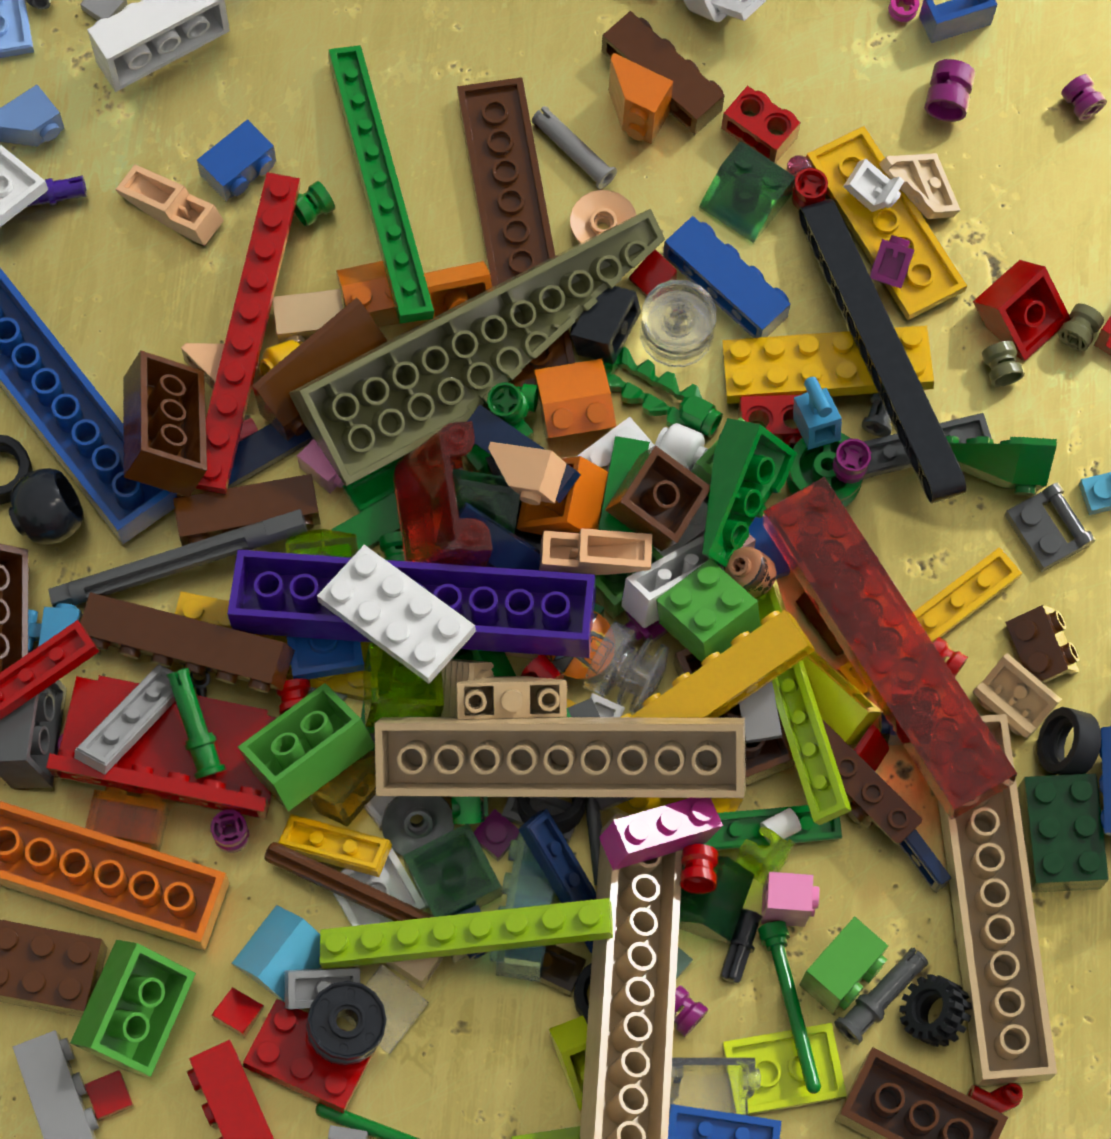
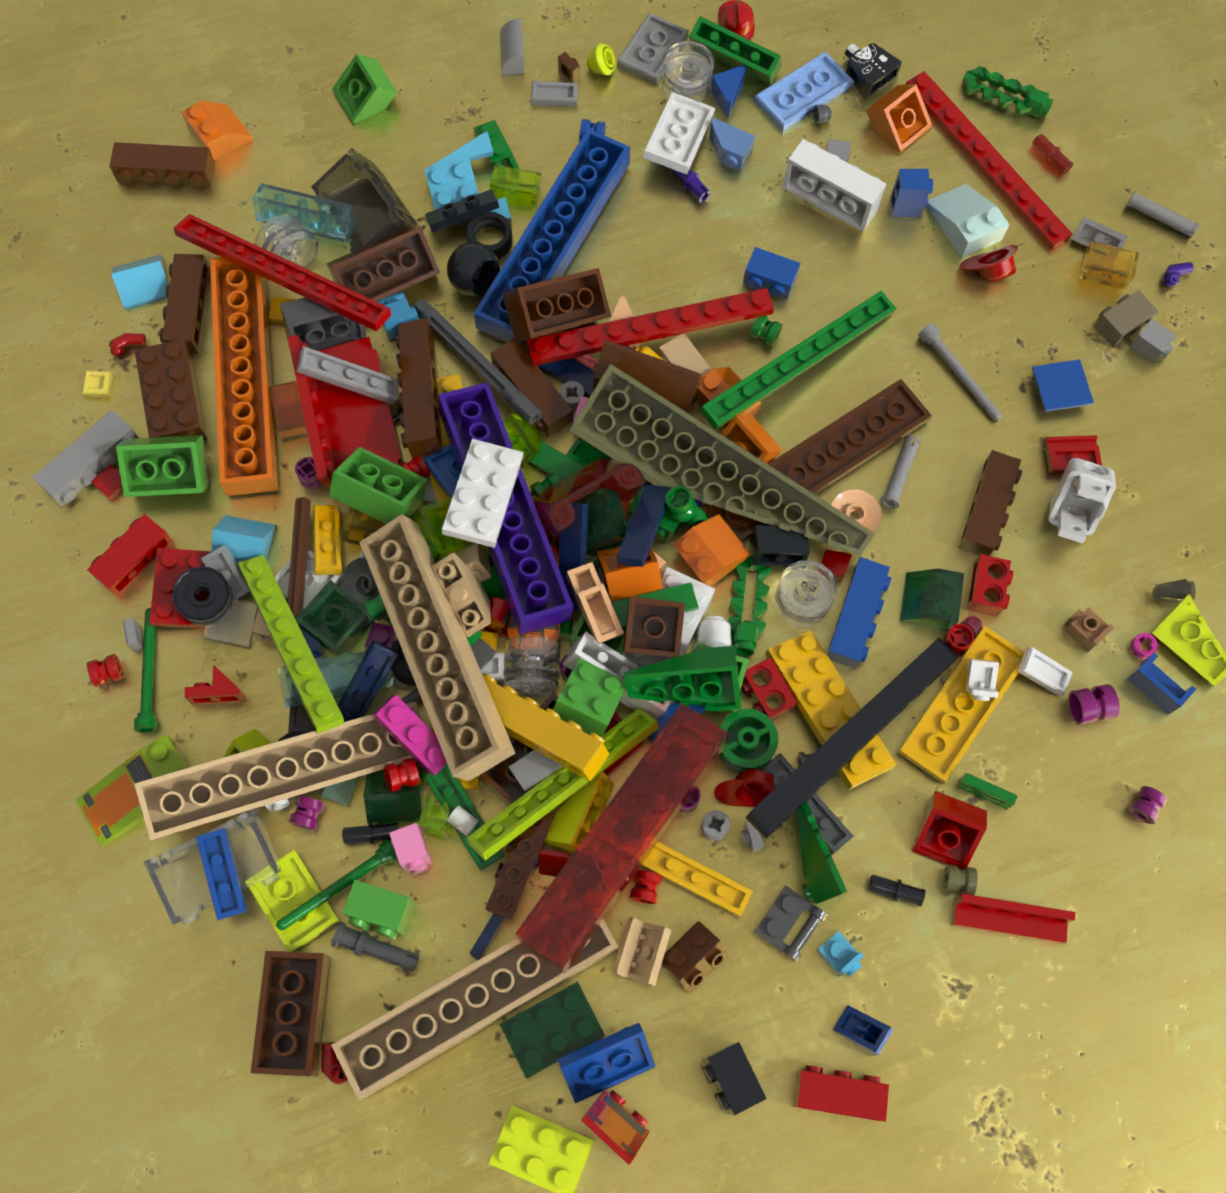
camera: 65 degrees right, 0 degrees up
light nougat slope [115,164,224,246] -> none
green pin [166,668,226,780] -> none
red slope [211,987,264,1038] -> none
light nougat slope [488,442,567,505] -> none
orange slope [608,53,673,144] -> none
nougat head [724,547,777,597] -> none
dark azure brick [793,377,842,450] -> none
magenta wheel [832,438,871,484] -> none
magenta bracket [870,235,915,289] -> none
tan wing [879,153,960,219] -> none
black tyre [899,974,972,1047] -> none
olive wheel [982,341,1025,387] -> none
black tyre [1037,707,1101,775] -> none
none -> red slope [185,665,246,704]
none -> light grey wheel [559,381,584,412]
none -> light grey wheel [701,810,730,841]
none -> red piece [714,768,775,807]
none -> light grey plate [741,822,765,853]
none -> black axle [868,875,926,907]
none -> light grey piece [918,323,1001,421]
none -> green tile [956,773,1018,810]
none -> white tile [1018,647,1073,696]
none -> medium nougat brick [1065,607,1114,652]

